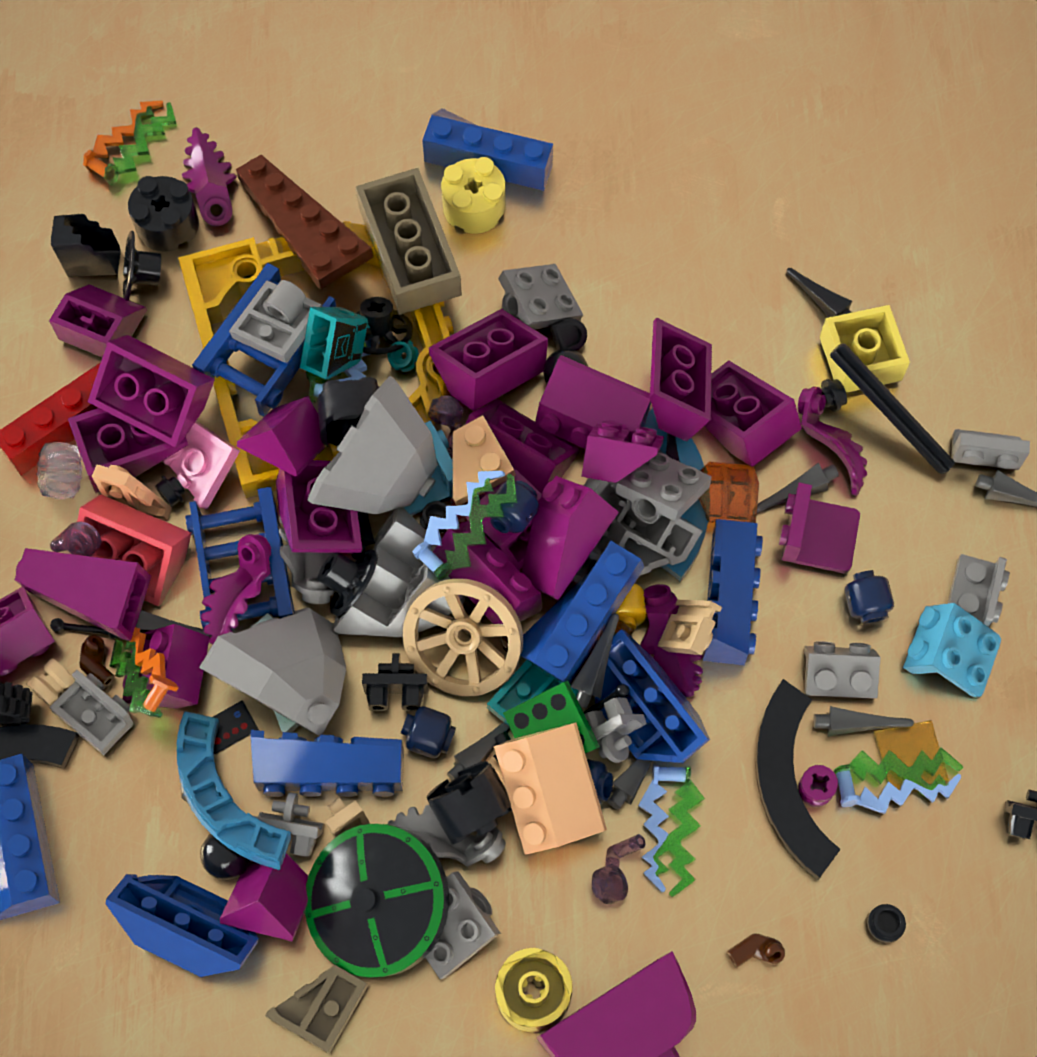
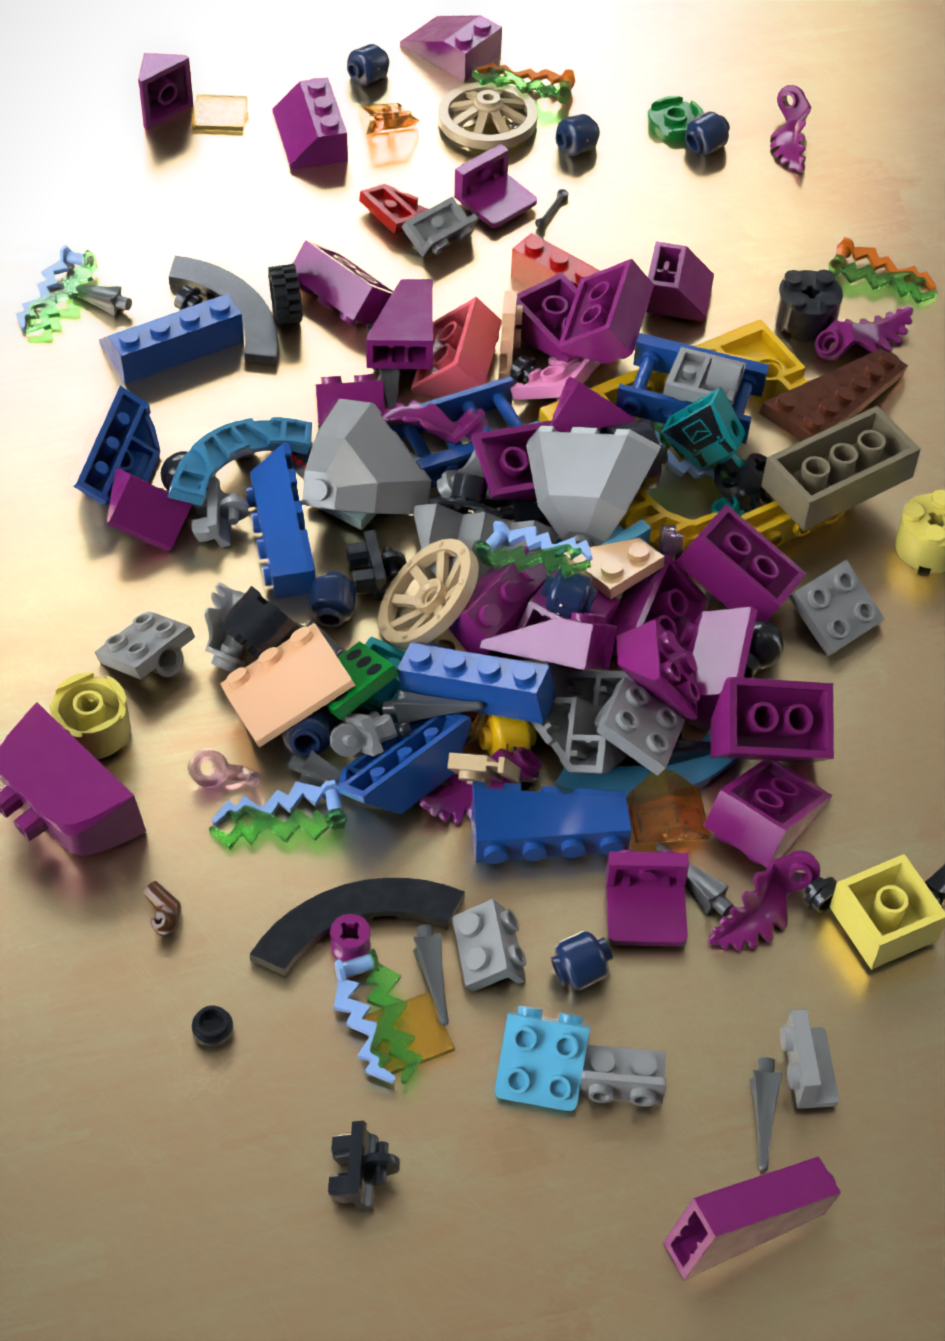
camera: 75 degrees right, 15 degrees down
tan wheel [26,658,75,706] -> none
clear gear [36,442,83,500] -> none
clear purple plate [50,521,101,557] -> none
light grey bracket [50,670,134,755] -> none
black piece [51,214,121,277] -> none
reddish brown arm [79,635,115,688] -> none
piece [109,627,179,718] -> none
black wheel [123,230,161,301] -> none
dark tan wing [265,965,368,1054] -> none
dish [305,824,449,978] -> none
tan tile [325,798,370,838] -> none
black tile [548,318,587,351] -> none
black axle [830,343,955,474] -> none

